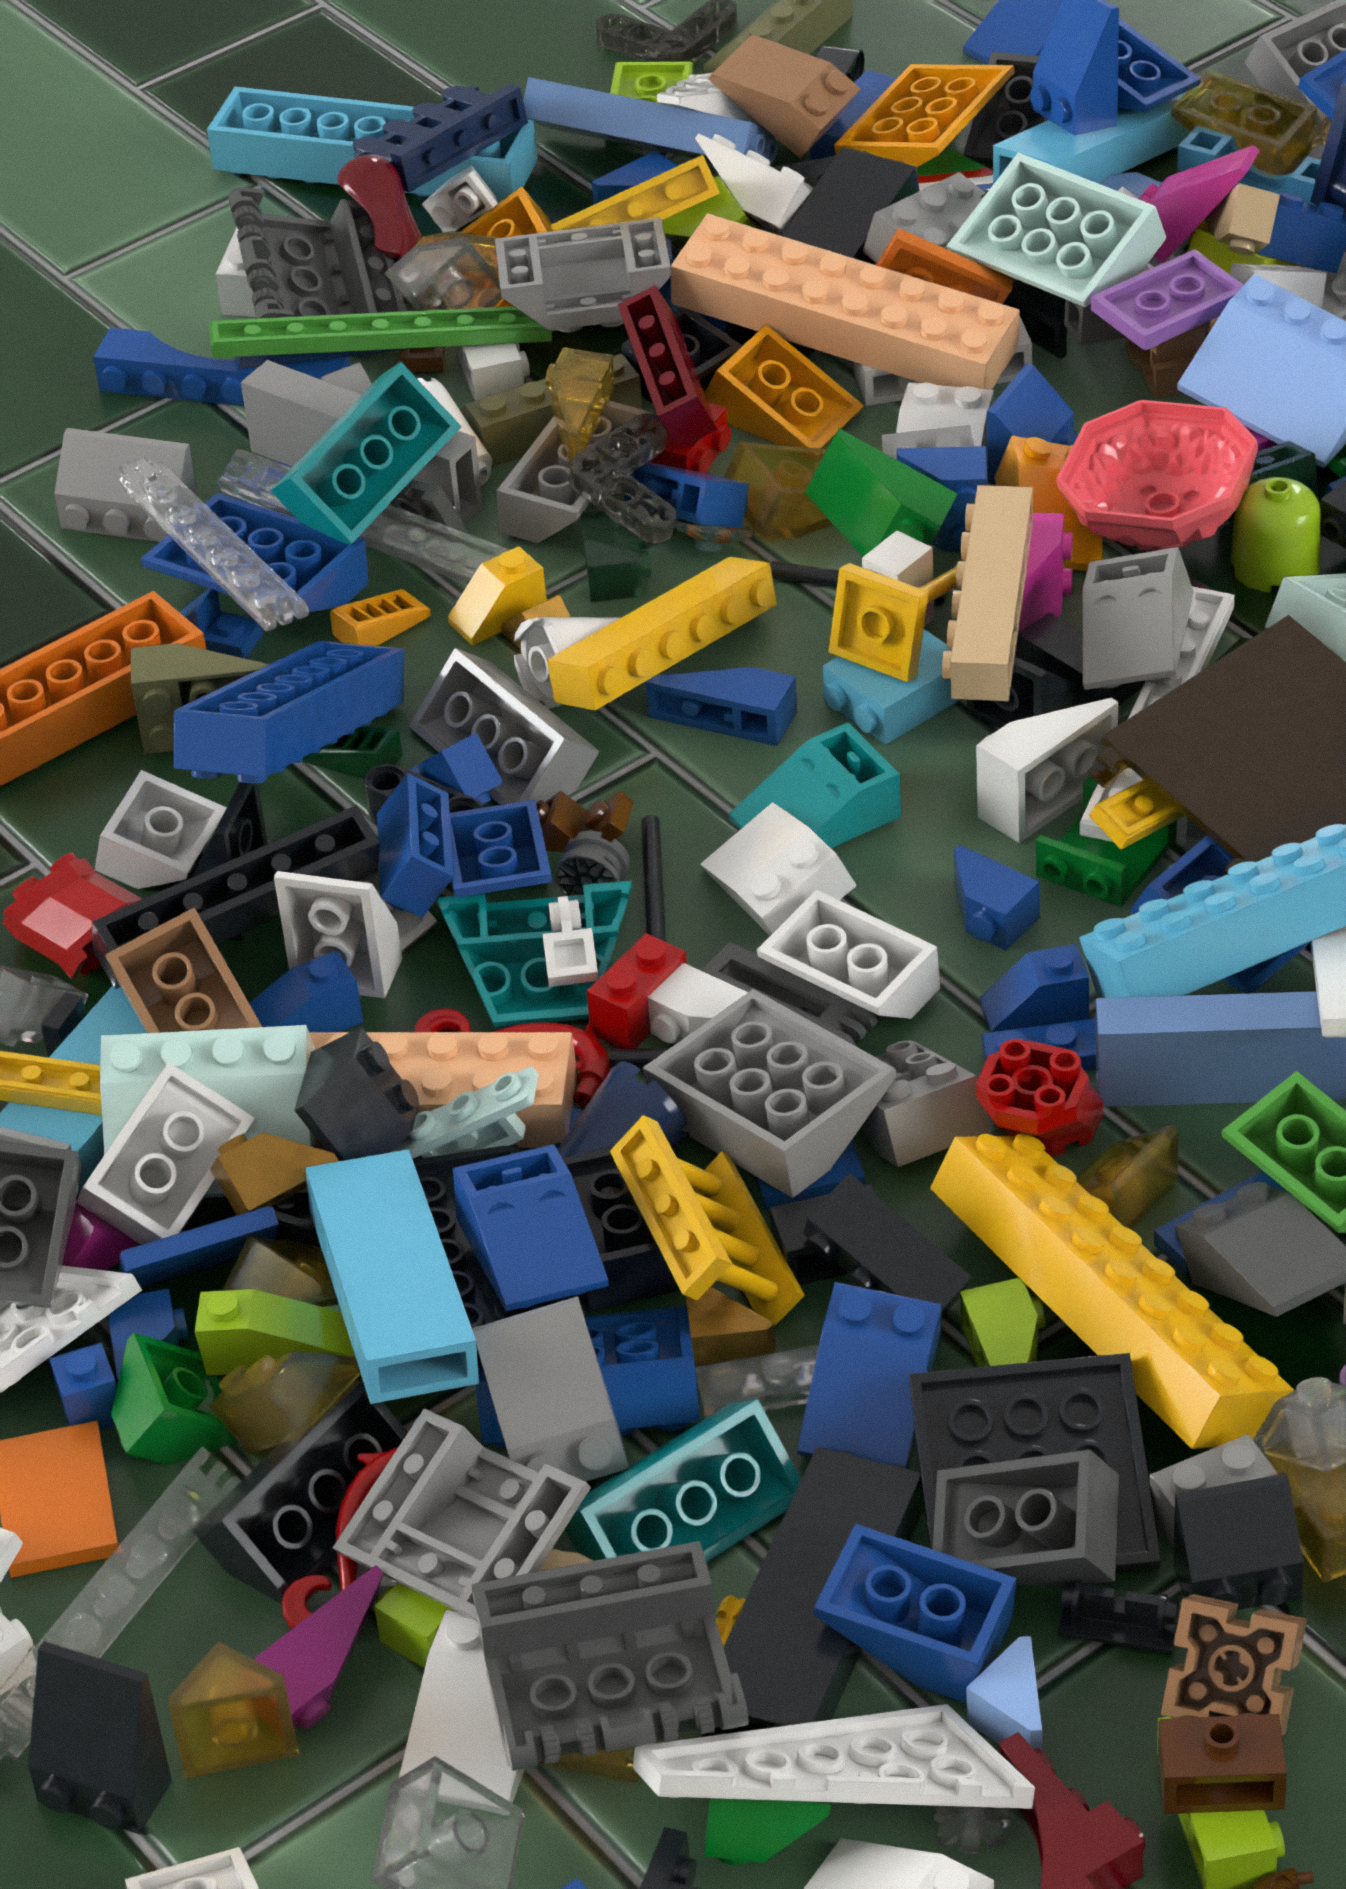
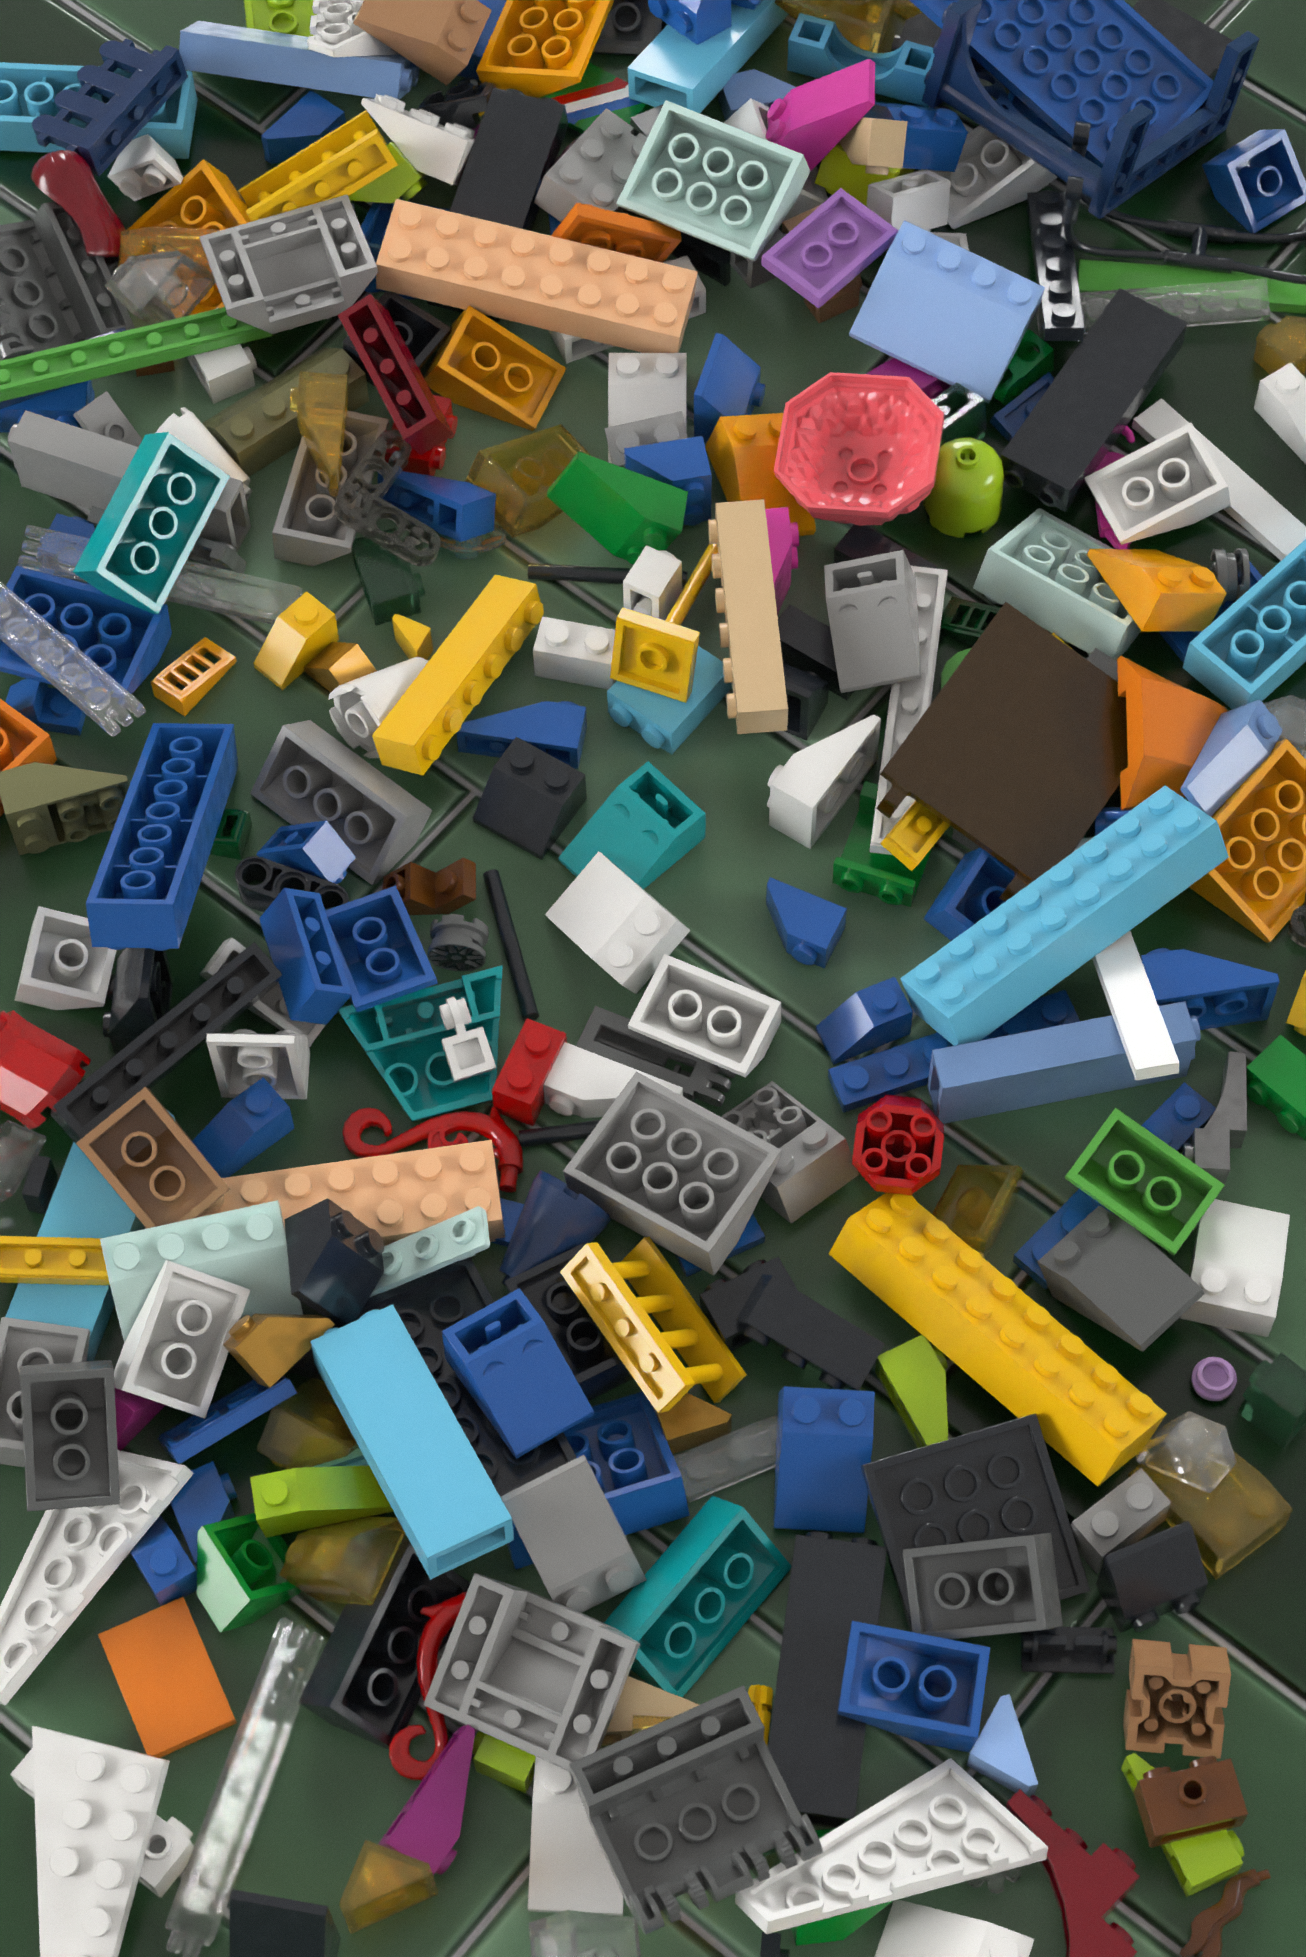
camera: 15 degrees left, 20 degrees up
none -> yellow slope [392,614,433,660]
none -> black slope [473,737,587,860]
none -> white brick [533,616,616,689]

